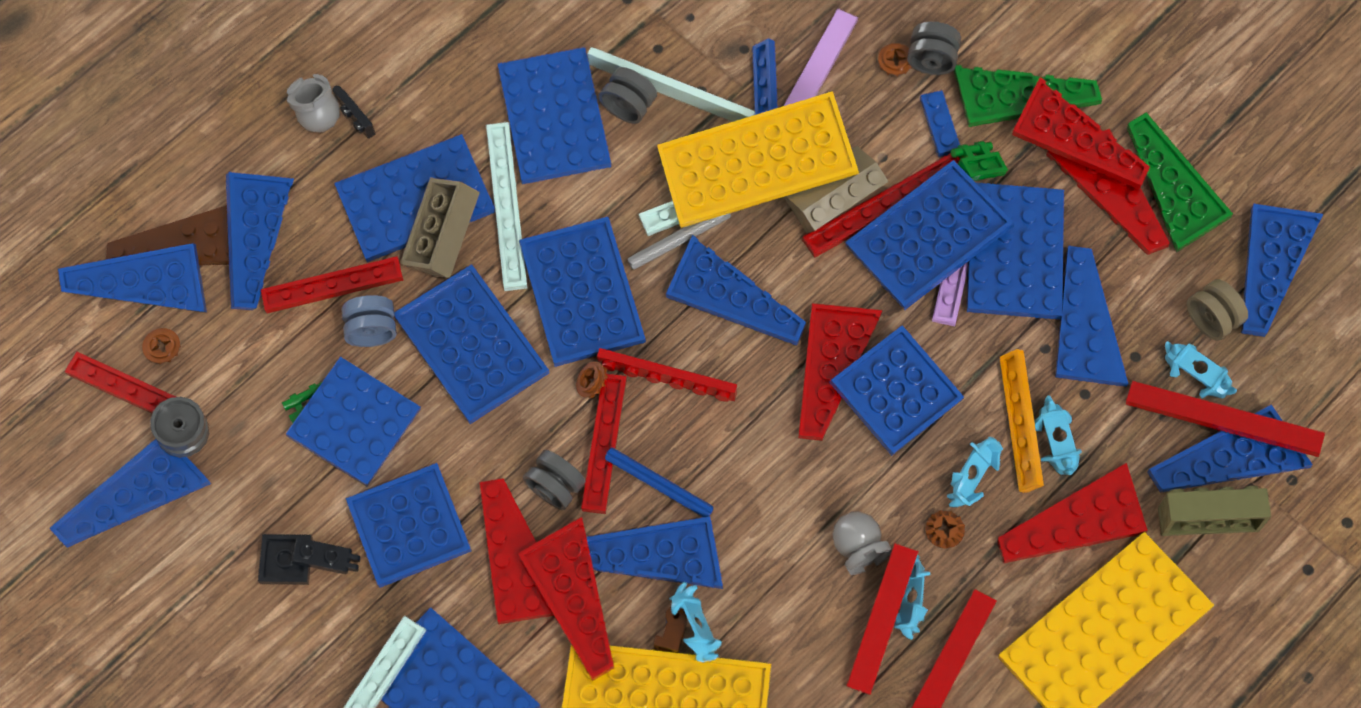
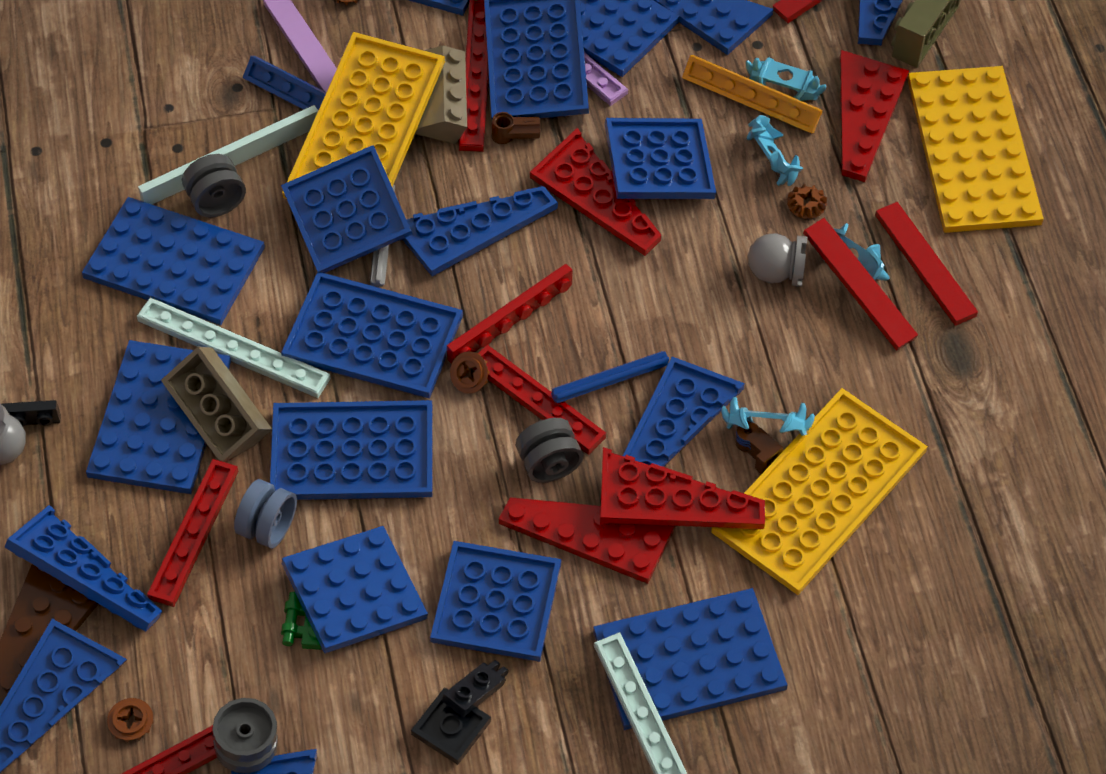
camera: 60 degrees left, 10 degrees down
none -> blue plate [281,145,413,273]
none -> reddish brown piece [491,112,540,144]

